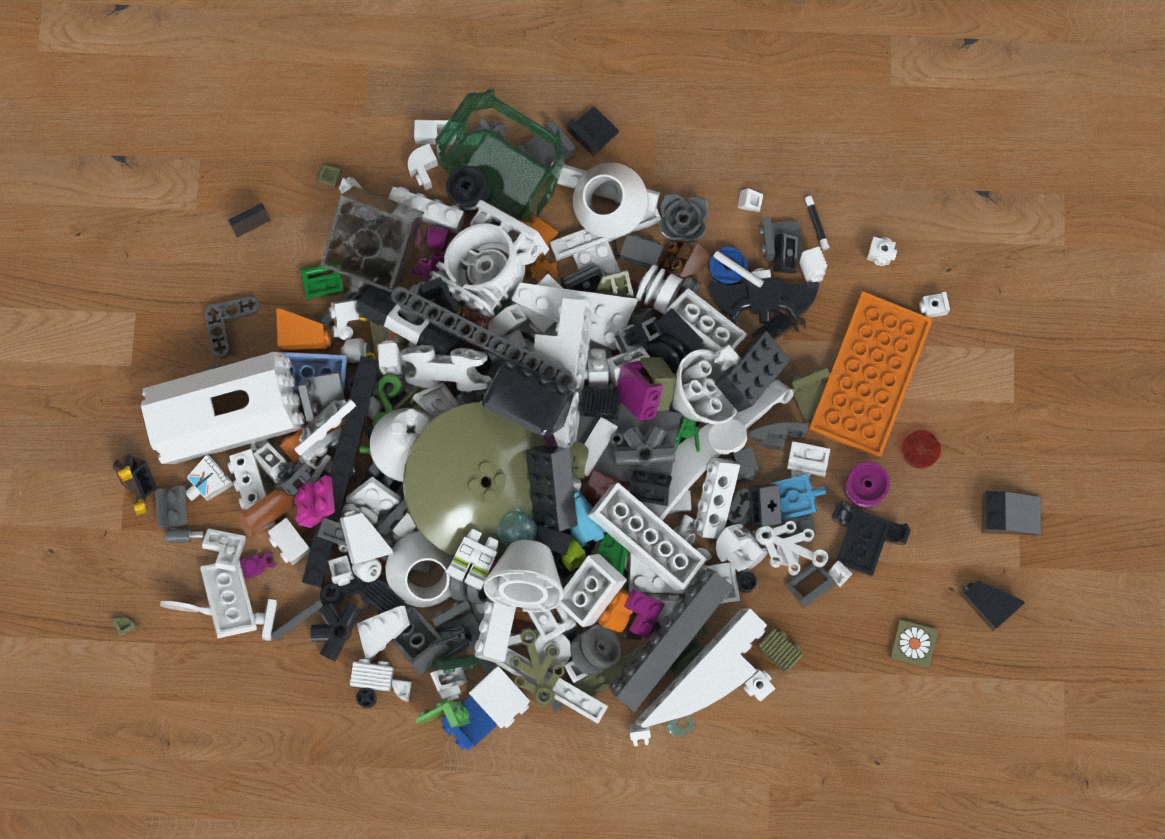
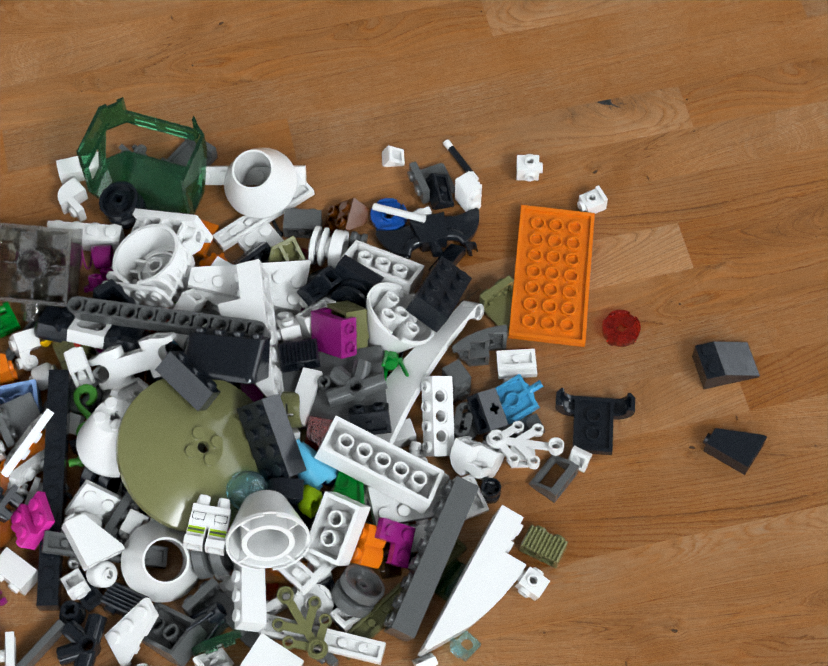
camera: 15 degrees left, 15 degrees down
black bracket [567,107,619,156] -> none
dark grey brick [658,194,708,242] -> none
white tile [708,419,747,455] -> none
white tile [714,344,741,371] -> none
magenta wheel [844,462,890,509] -> none
tile [890,620,938,668] -> none
none -> black brick [155,351,221,411]

